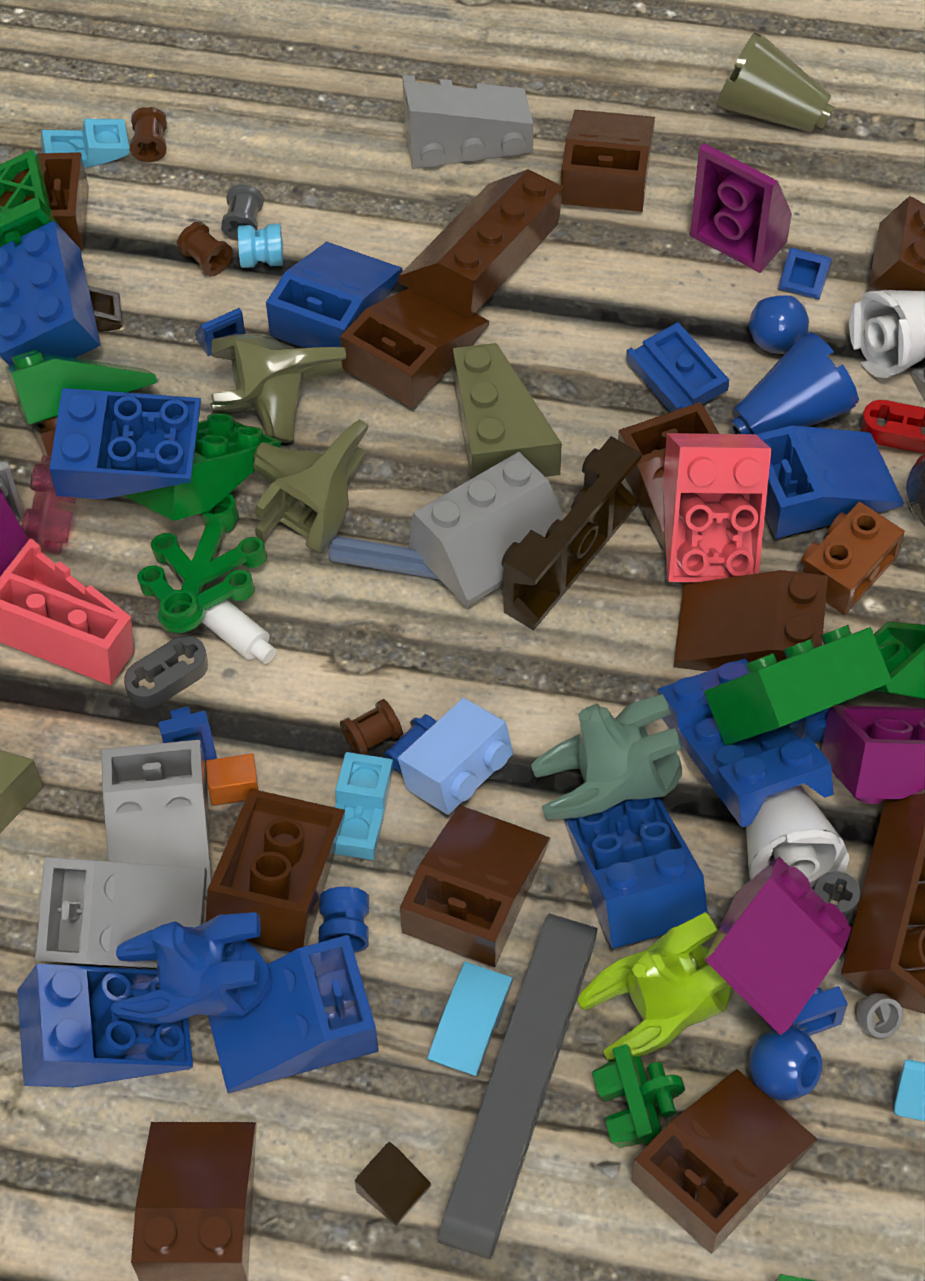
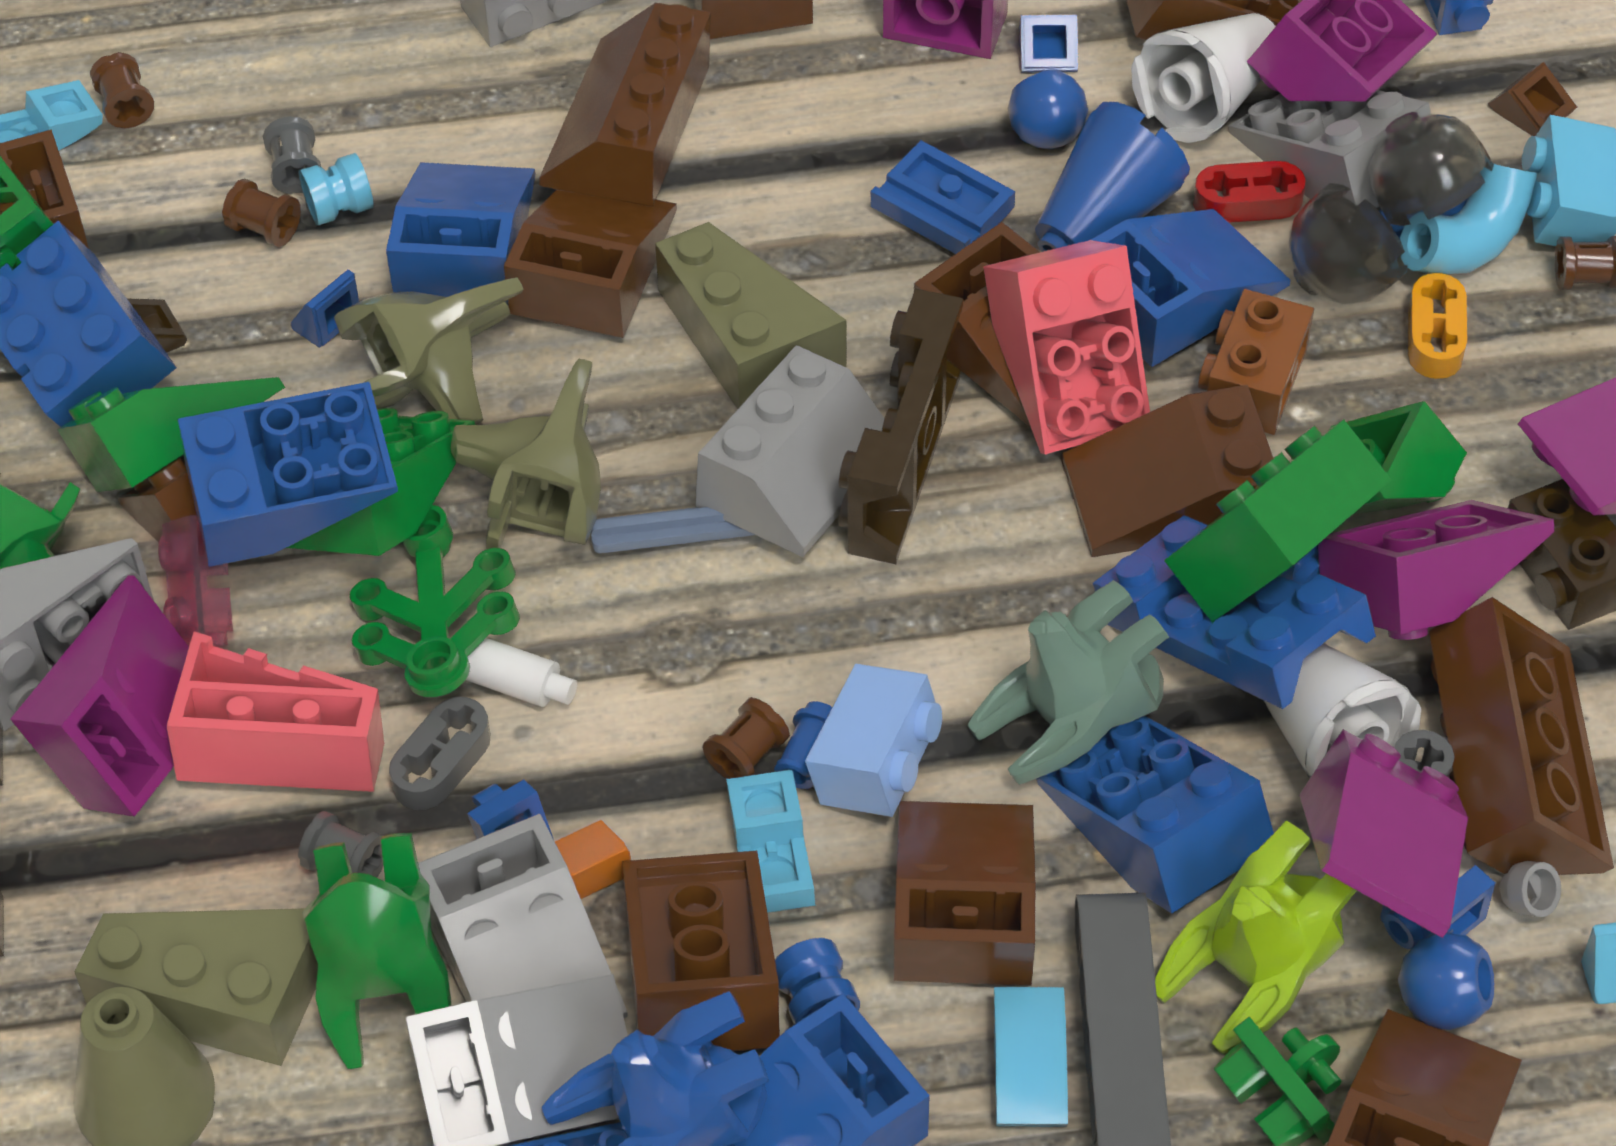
camera: 20 degrees left, 5 degrees down
none -> dark grey bush [298,811,384,878]
none -> green piece [302,833,451,1069]

